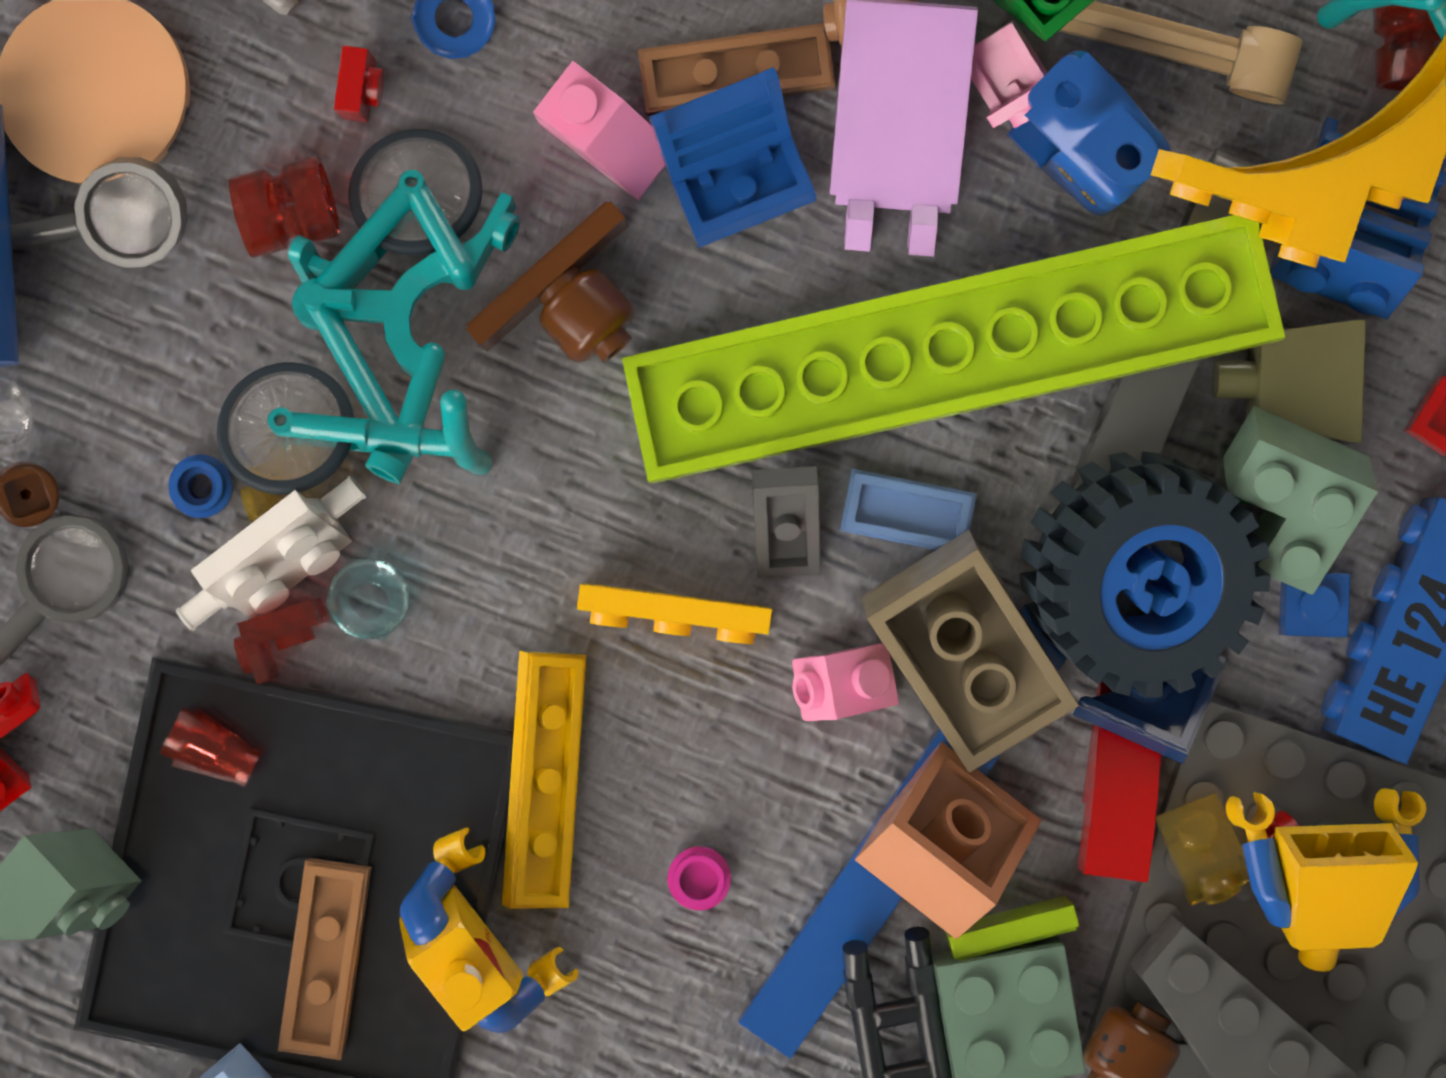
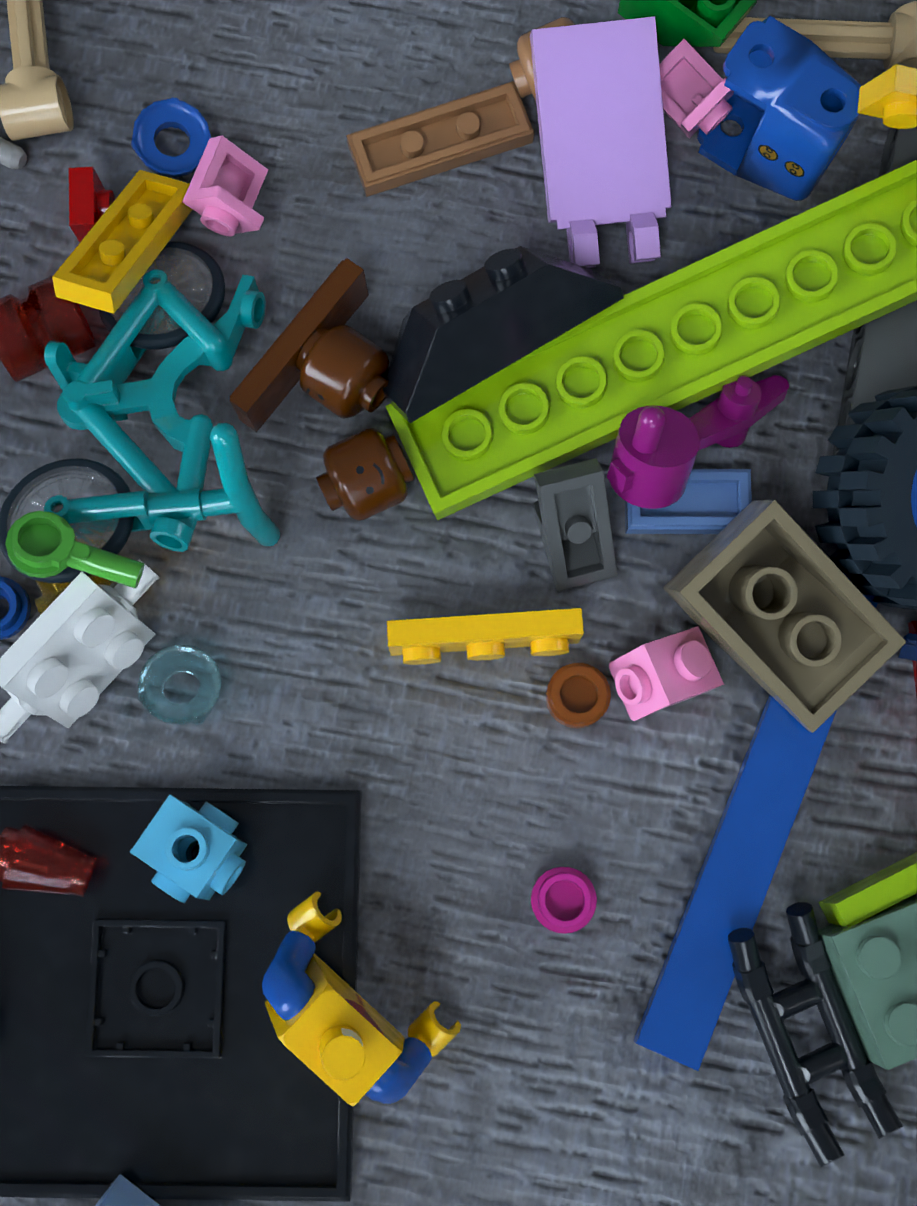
camera: 10 degrees left, 10 degrees down
clear red bracket [234,597,328,684] -> none
medium nougat tile [278,858,372,1060] -> none
yellow tile [502,651,587,909] -> none
bright pink slope [533,61,666,201] -> none
blue plate [649,67,817,248] -> none
nougat slope [855,742,1042,939] -> none
none -> bright green plate [5,511,144,589]
none -> yellow plate [52,170,193,314]
none -> medium azure brick [130,795,247,903]
none -> bright pink bracket [182,135,268,237]
none -> reddish brown head [316,428,414,521]
none -> black wedge [382,246,624,423]
none -> dark orange tile [545,663,611,728]
none -> magenta piece [607,375,789,509]

